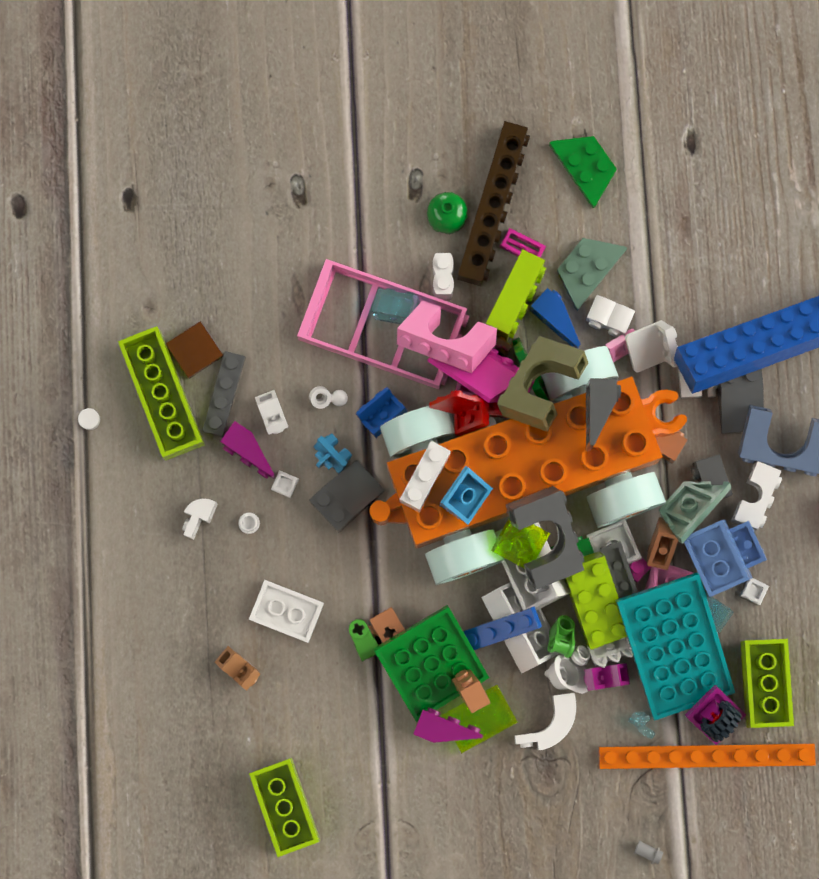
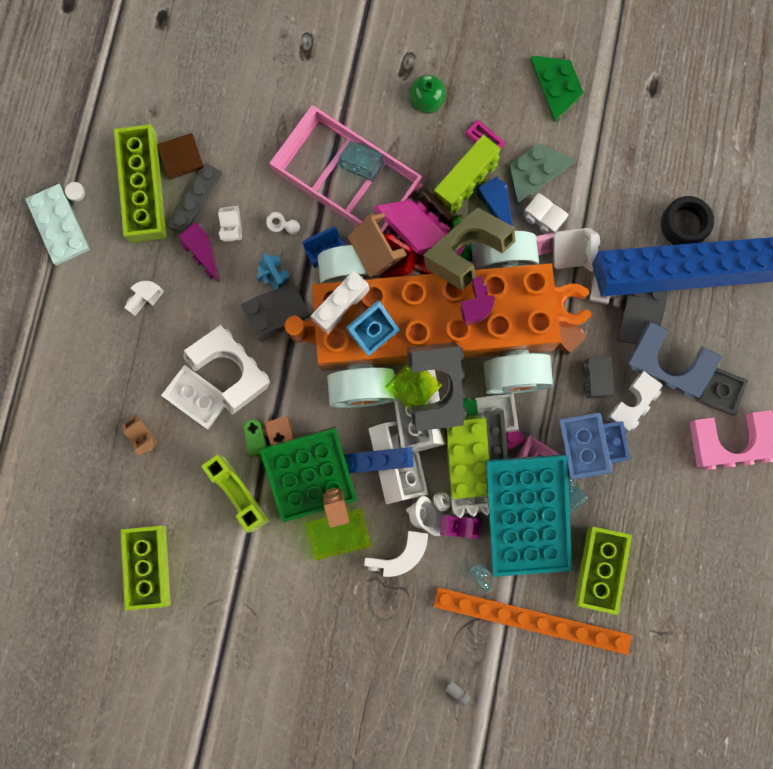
camera: 15 degrees right, 0 degrees up
white plate [238,513,260,534] -> none
white tile [271,470,299,498] -> none
bright pink arch [397,301,497,373] -> none
magenta slope [413,707,483,743] -> none
white brick [433,253,454,300] -> none
dark brown brick [457,121,530,286] -> none
bright green piece [547,615,575,658] -> none
dark grey slope [586,378,621,451] -> none
nougat brick [647,517,678,570] -> none
sand green wing [659,481,731,544] -> none
plate [685,685,746,745] -> none
white tile [740,578,769,605] -> none
none -> light aqua plate [25,184,90,265]
none -> white arch [183,325,270,415]
none -> lime arch [201,454,270,533]
none -> medium nougat panel [347,213,407,278]
none -> magenta brick [460,277,494,326]
none -> black tyre [660,196,714,245]

